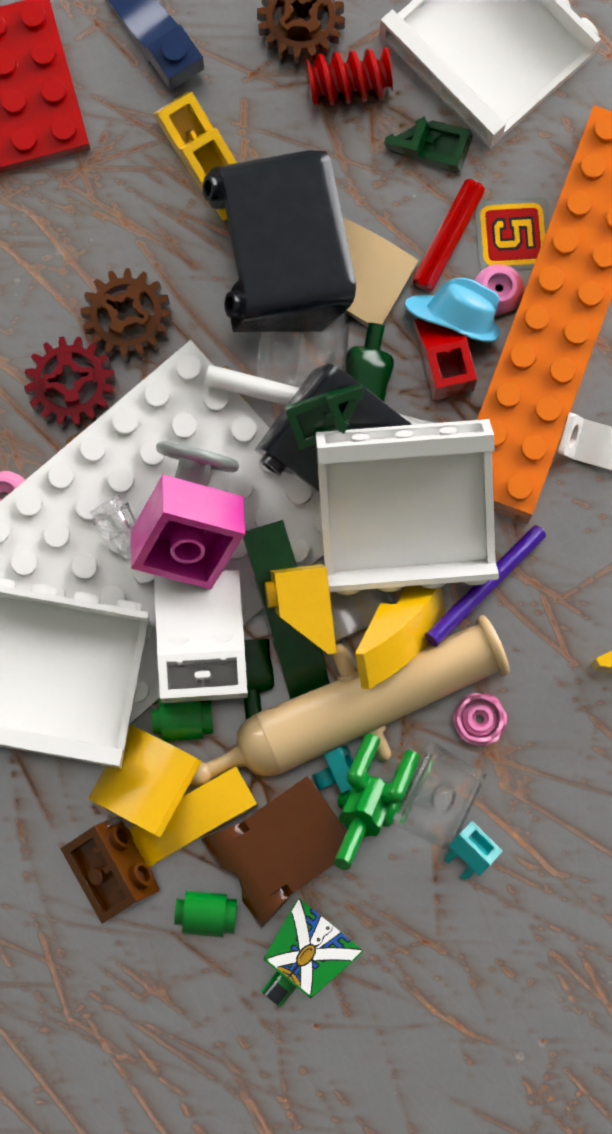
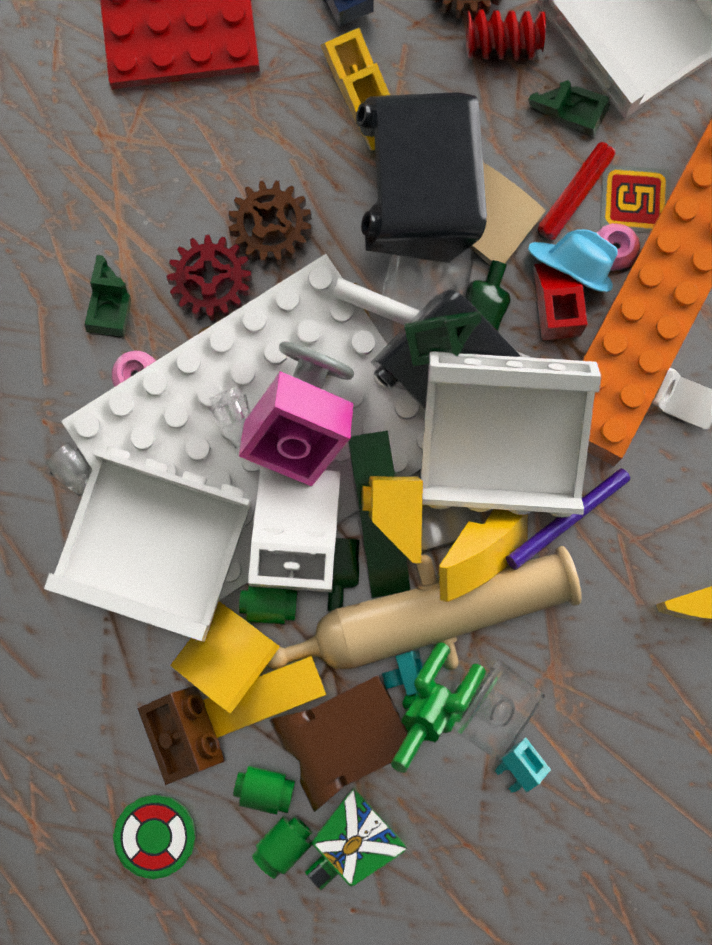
camera: 10 degrees right, 0 degrees up
bright pink plate [453,693,507,746] -> none
none -> tile [113,795,196,879]
none -> green brick [252,816,312,879]

